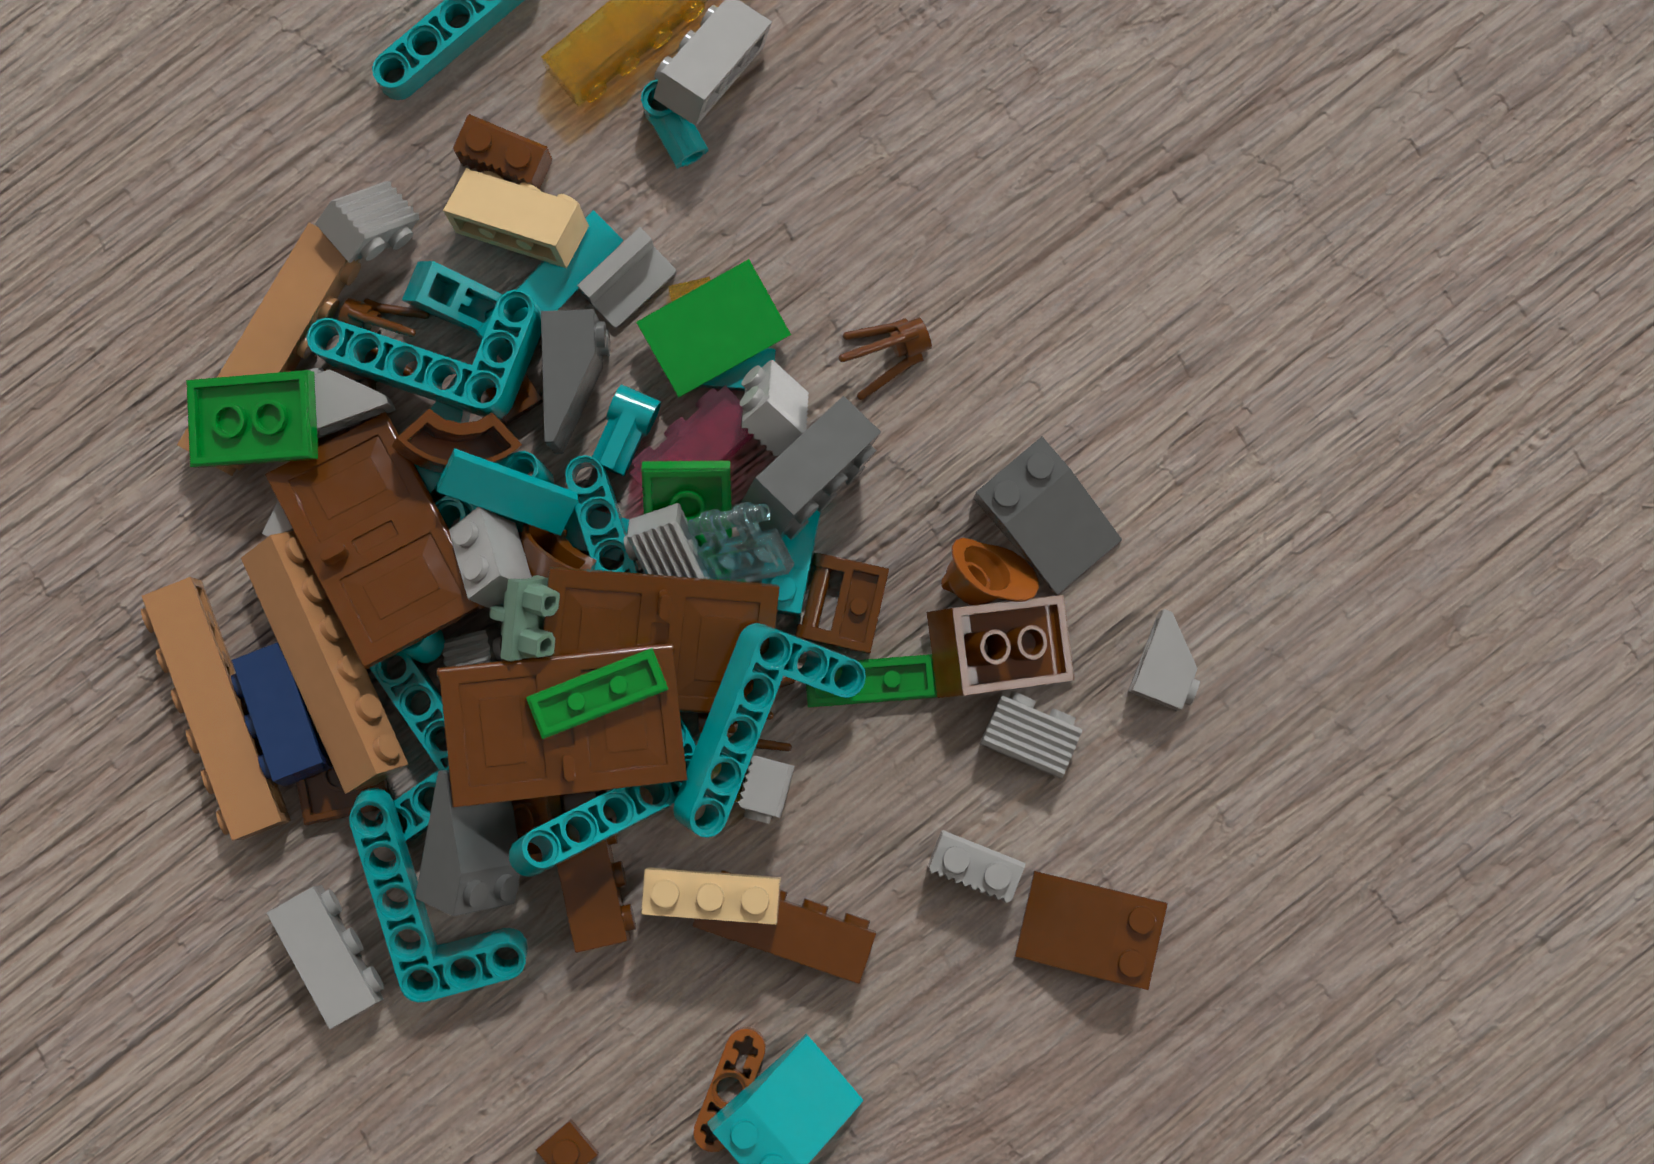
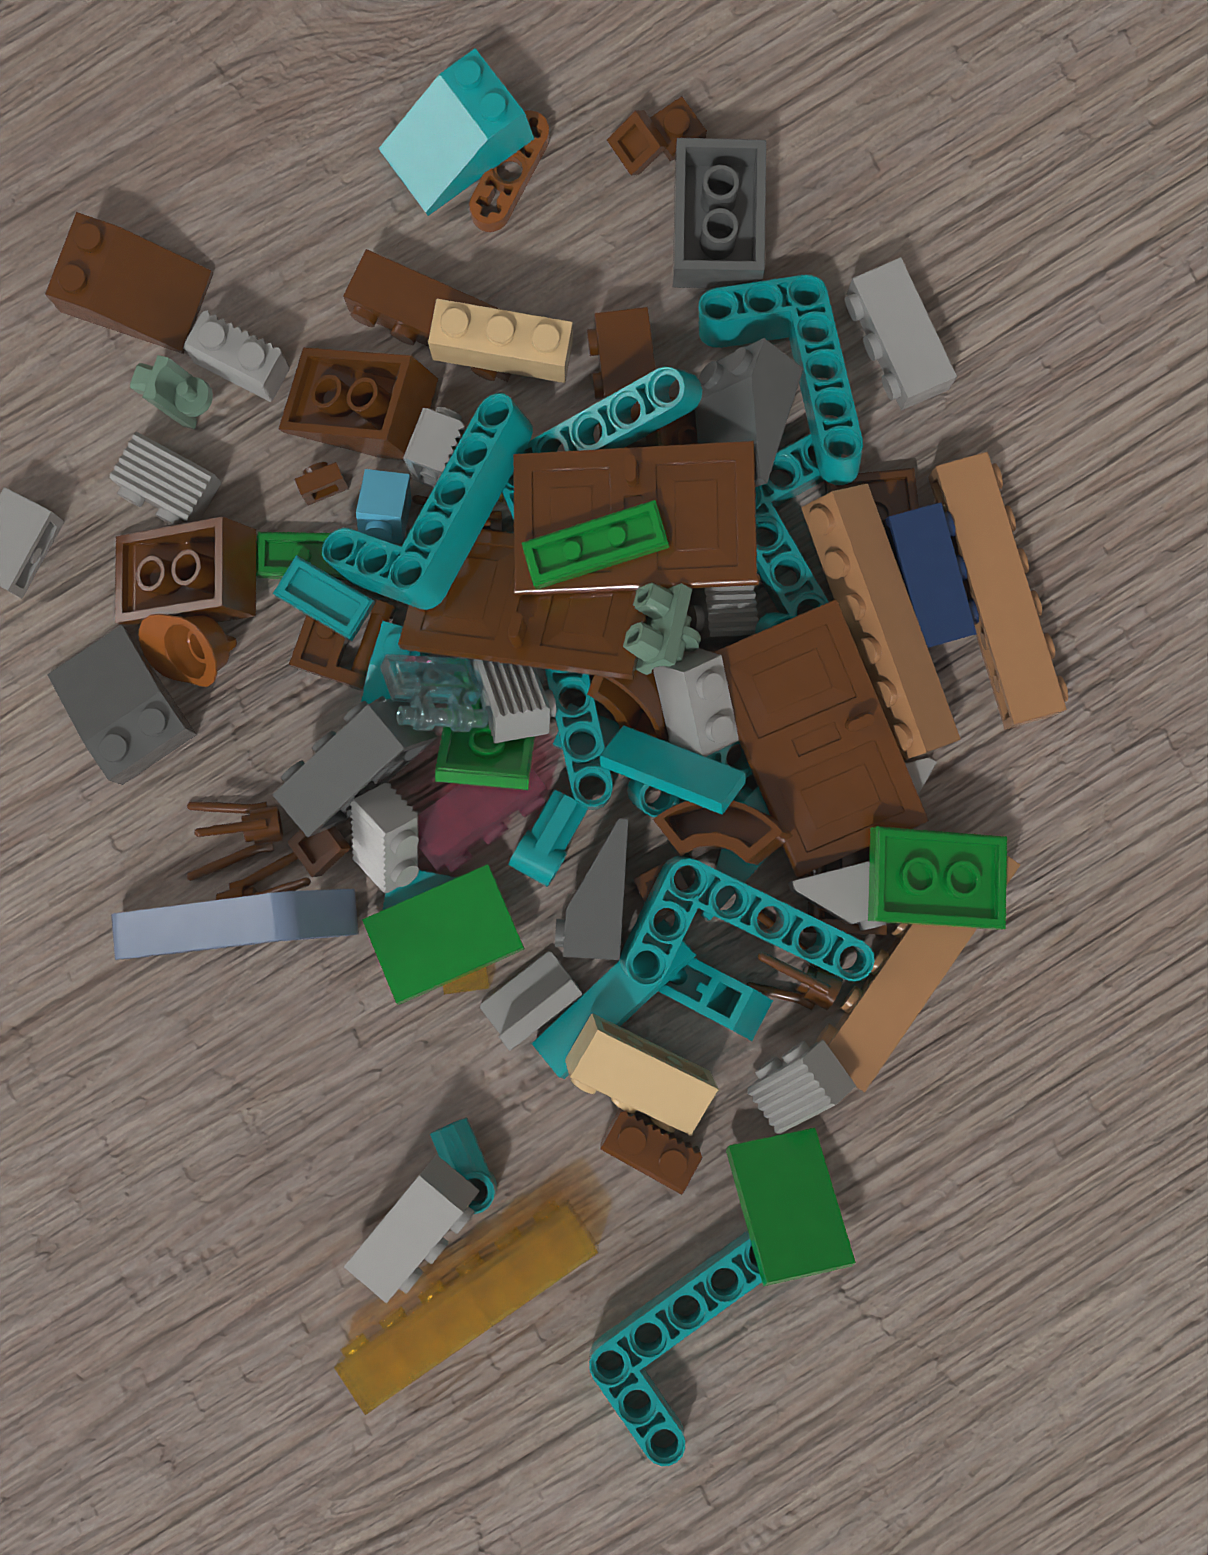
camera: 175 degrees left, 0 degrees up
none -> sand blue beam [111,889,359,960]
none -> sand green hips [130,355,213,429]
none -> reddish brown plant [186,802,283,881]
none -> teal tile [273,555,375,641]
none -> reddish brown slope [279,347,438,460]
none -> reddish brown plate [287,826,351,877]
none -> reddish brown plate [294,462,349,506]
none -> medium azure brick [356,469,412,544]
none -> reddish brown plate [607,110,669,176]
none -> dark grey brick [672,138,766,288]
none -> green tile [726,1128,856,1287]

